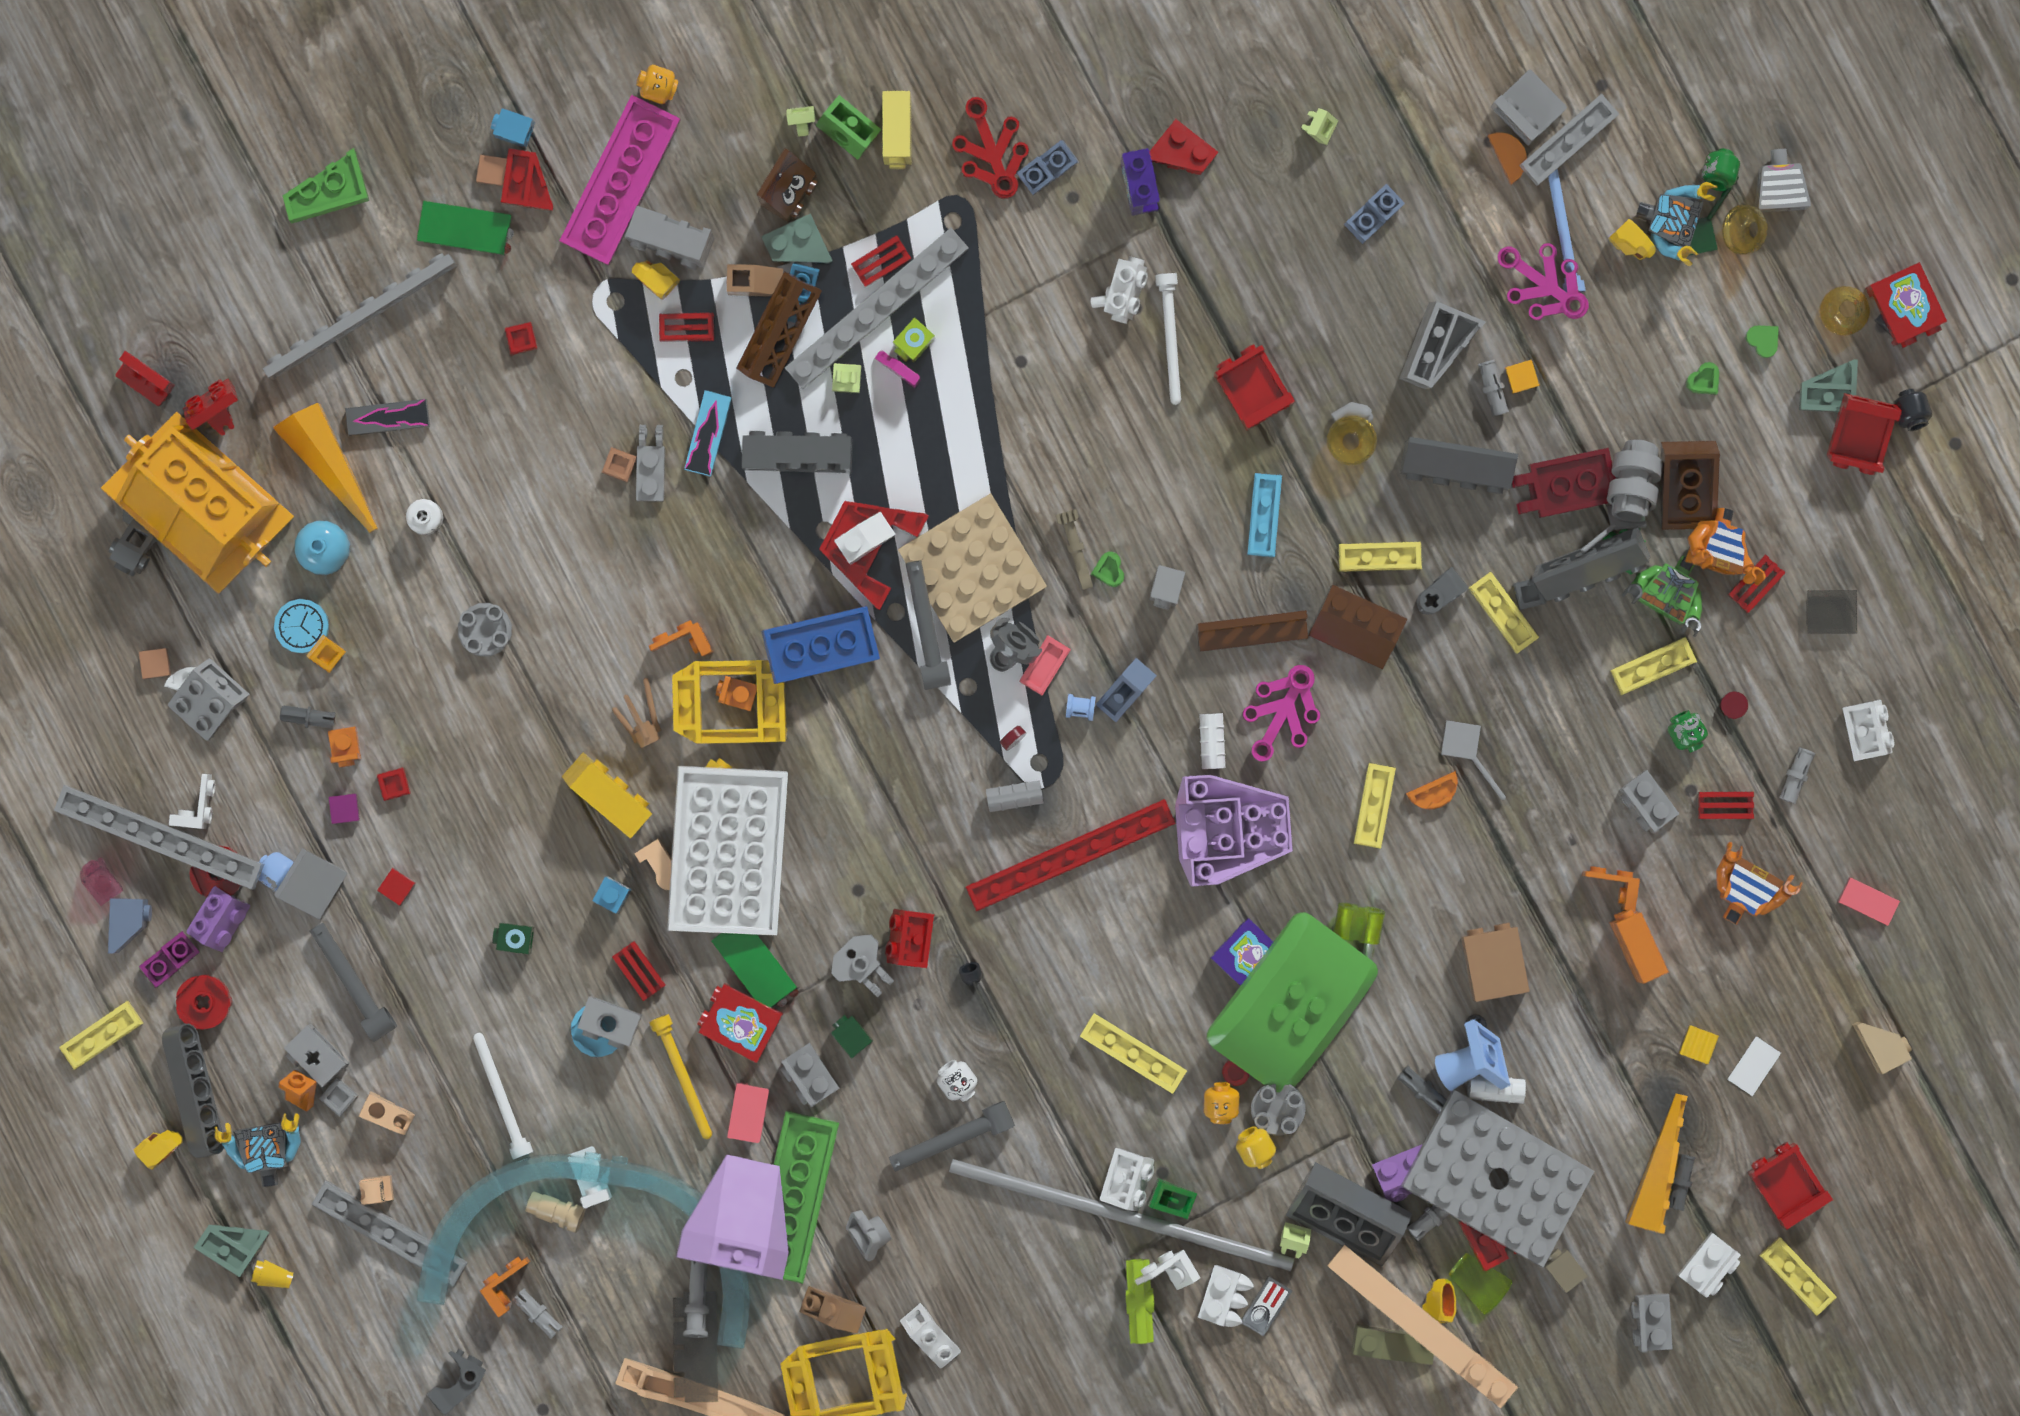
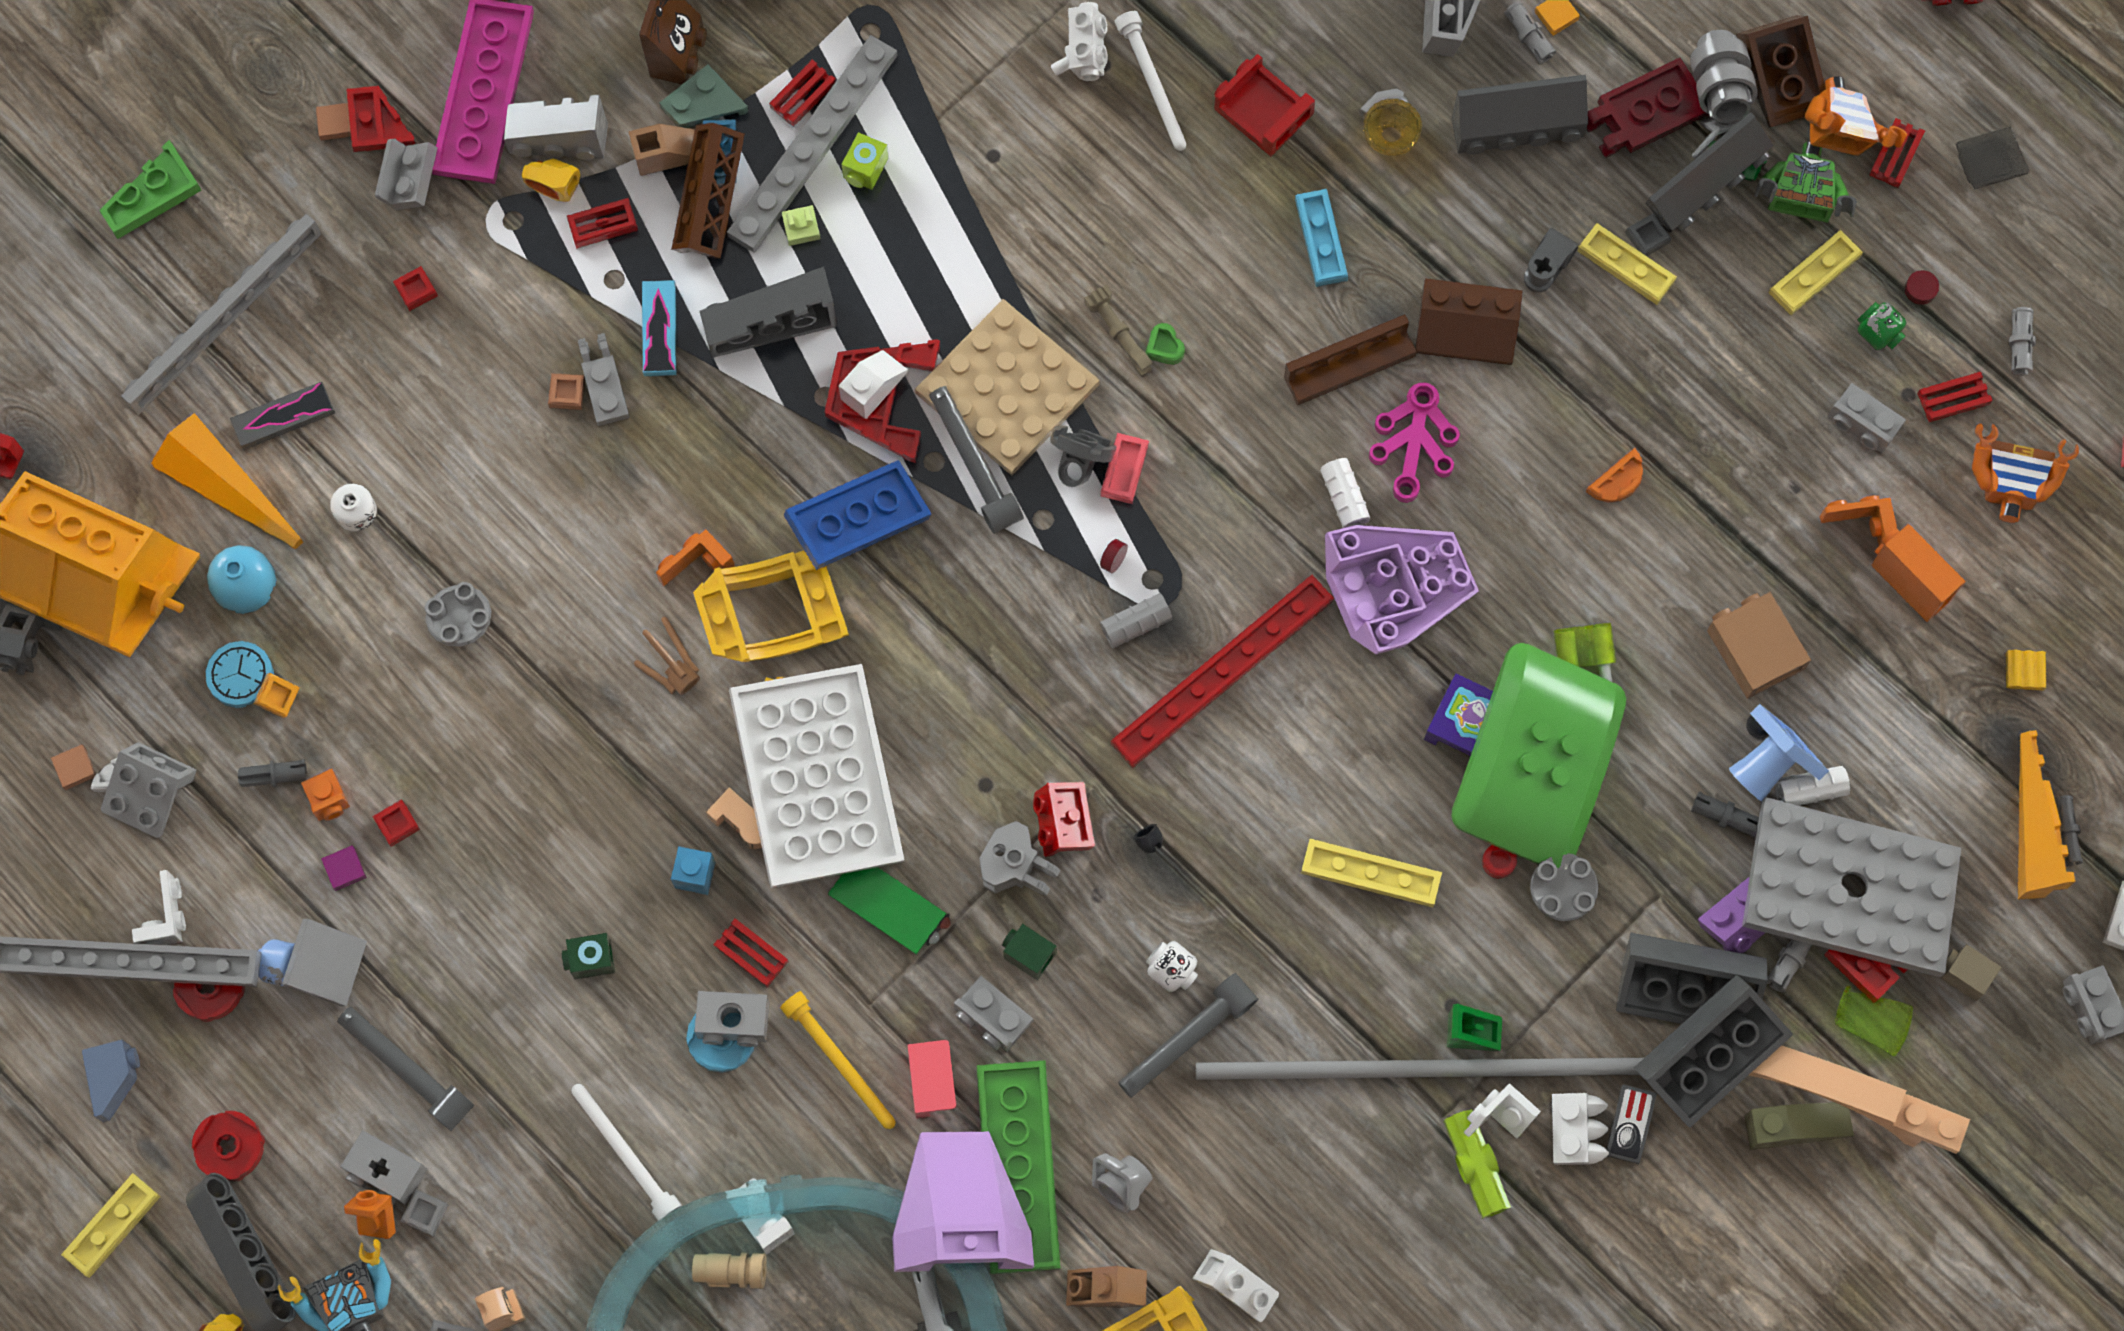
camera: 20 degrees left, 15 degrees down
clear pink bracket [79,857,123,906] -> none
magenta slope [139,931,200,988] -> none
red plate [183,378,238,436] -> none
medium lavender bracket [187,886,250,952] -> none
light nougat leg [359,1091,415,1135] -> none
red tile [377,868,416,906] -> none
green piece [417,201,514,256] -> none
dark azure brick [491,108,535,148] -> none
yellow wedge [562,752,652,839] -> none
red panel [697,983,783,1063] -> none
orange bracket [715,676,757,711] -> none
dark pink tile [874,351,921,388] -> none
light blue bush [1066,694,1096,721] -> none
sand blue slope [1095,658,1157,722] -> none
white bracket [1099,1148,1154,1212] -> none
light grey brick [1149,565,1185,610] -> none
light orange head [1204,1082,1240,1124] -> none
yellow head [1236,1127,1276,1169] -> none
yellowish green tile [1280,1222,1311,1258] -> none
light yellow tile [1338,542,1422,572] -> none
light yellow tile [1353,763,1396,849] -> none
yellow rock [1421,1279,1456,1324] -> none
light grey piece [1441,720,1506,800] -> none
white sticker [1728,1036,1781,1096] -> none
white bracket [1843,700,1894,761] -> none
none -> light grey bracket [375,139,437,210]
none -> dark grey slope [1634,975,1793,1128]

